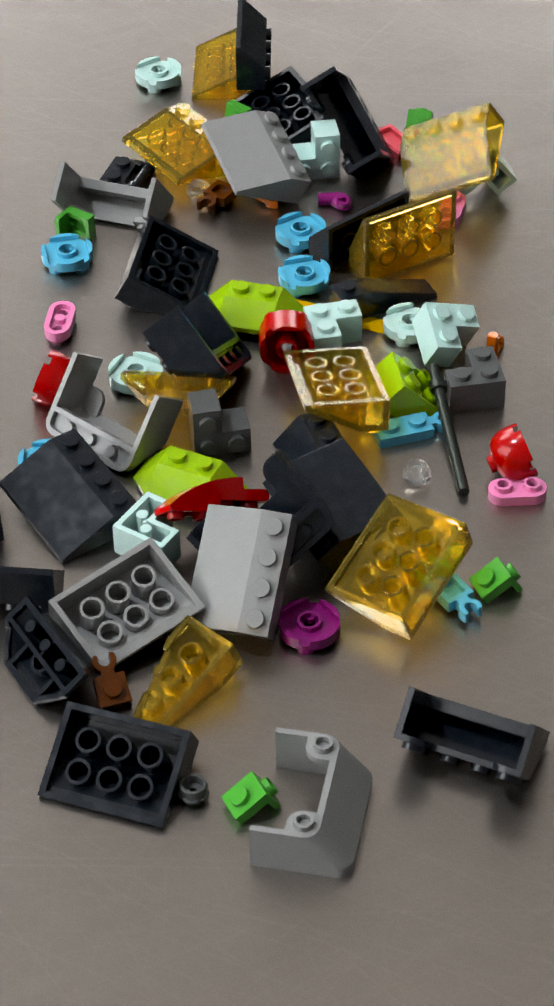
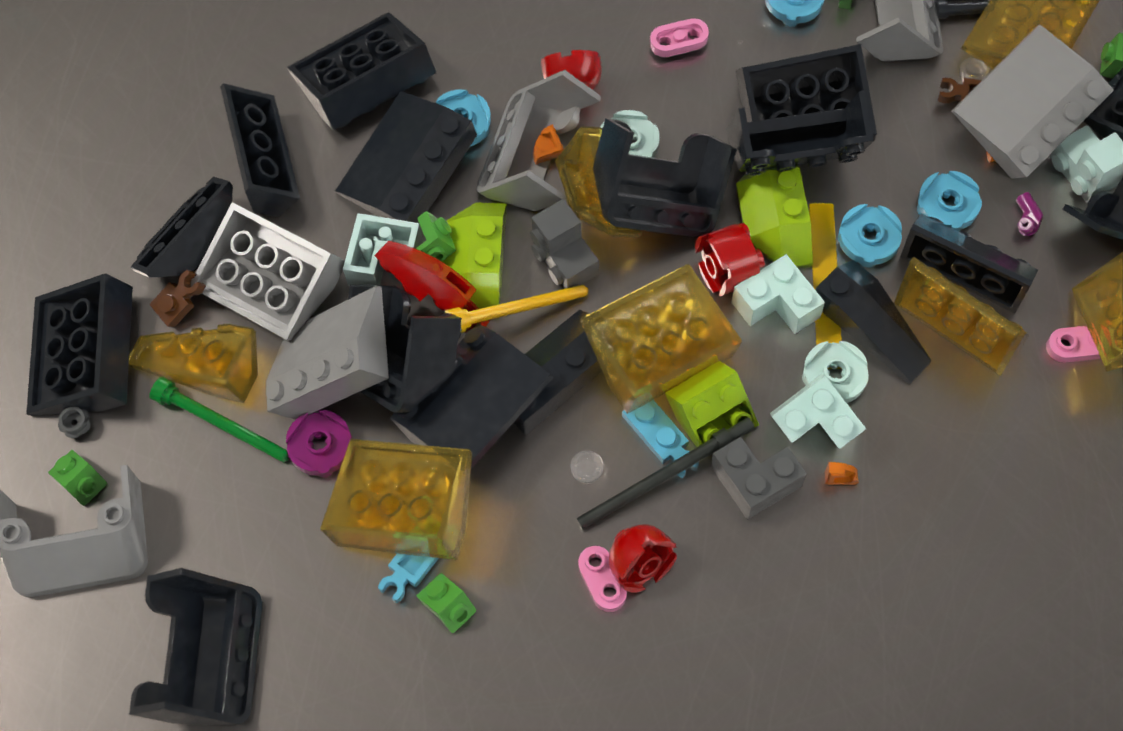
camera: 70 degrees right, 25 degrees up
none -> green piece [149,376,290,462]
none -> bright green bracket [416,211,456,262]
none -> yellow piece [445,285,588,333]
none -> orange tile [533,124,564,165]
none -> black windscreen [726,91,874,176]

